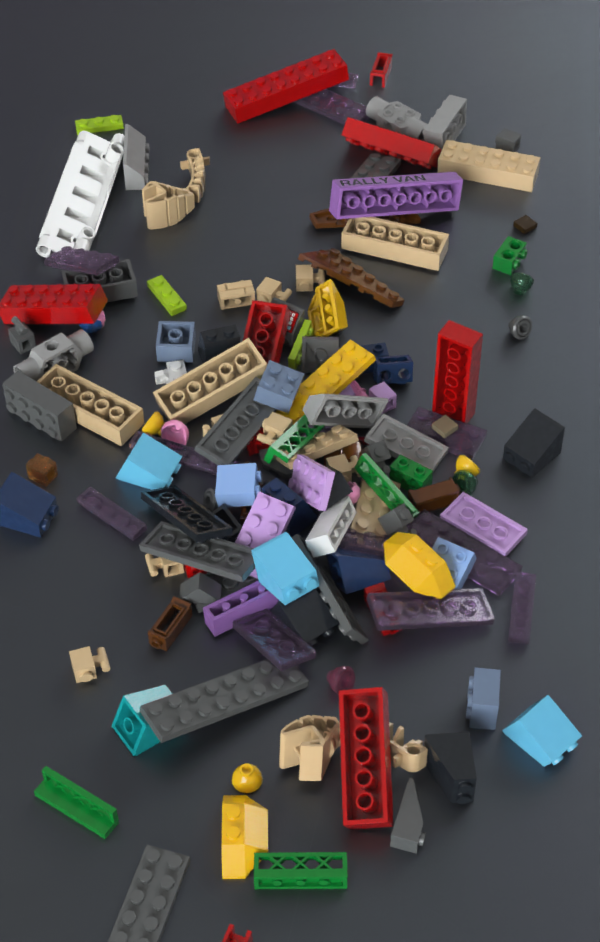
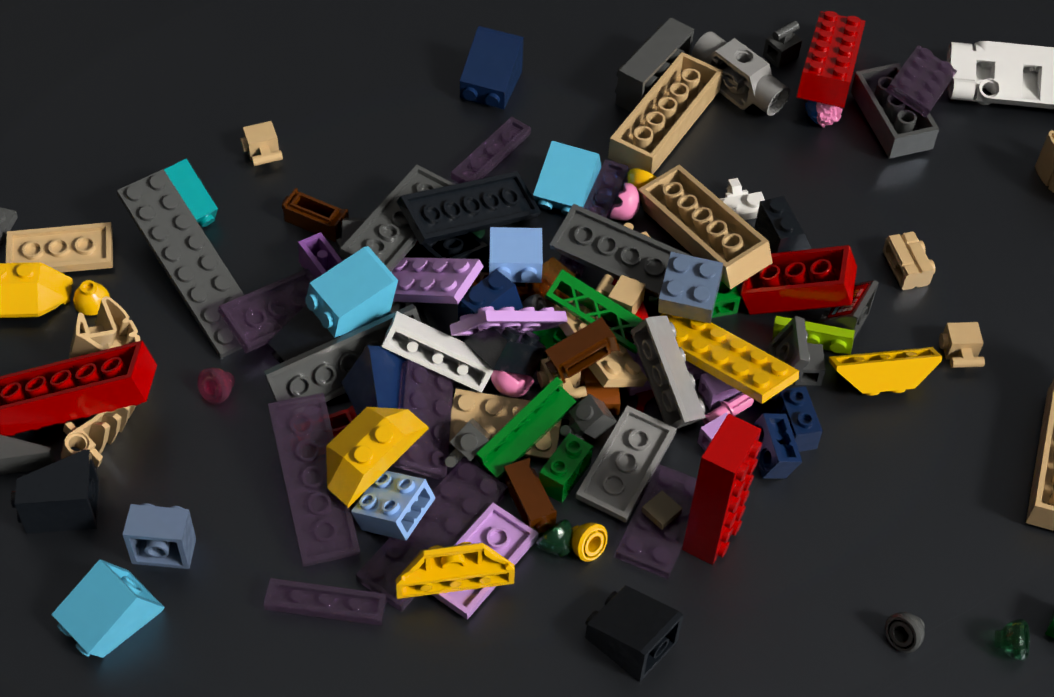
camera: 85 degrees right, 5 degrees up
clear orange brick [26,453,58,487] -> none
green fence [34,766,119,839] -> none
lime plate [147,275,187,316] -> none
sand blue brick [156,321,196,362] -> none
tan brick [256,277,292,303] -> none
reddish brown wing [298,248,405,308] -> none
none -> tan plate [6,222,113,273]
none -> yellow wedge [395,542,515,599]
none -> reddish brown window [545,317,620,384]

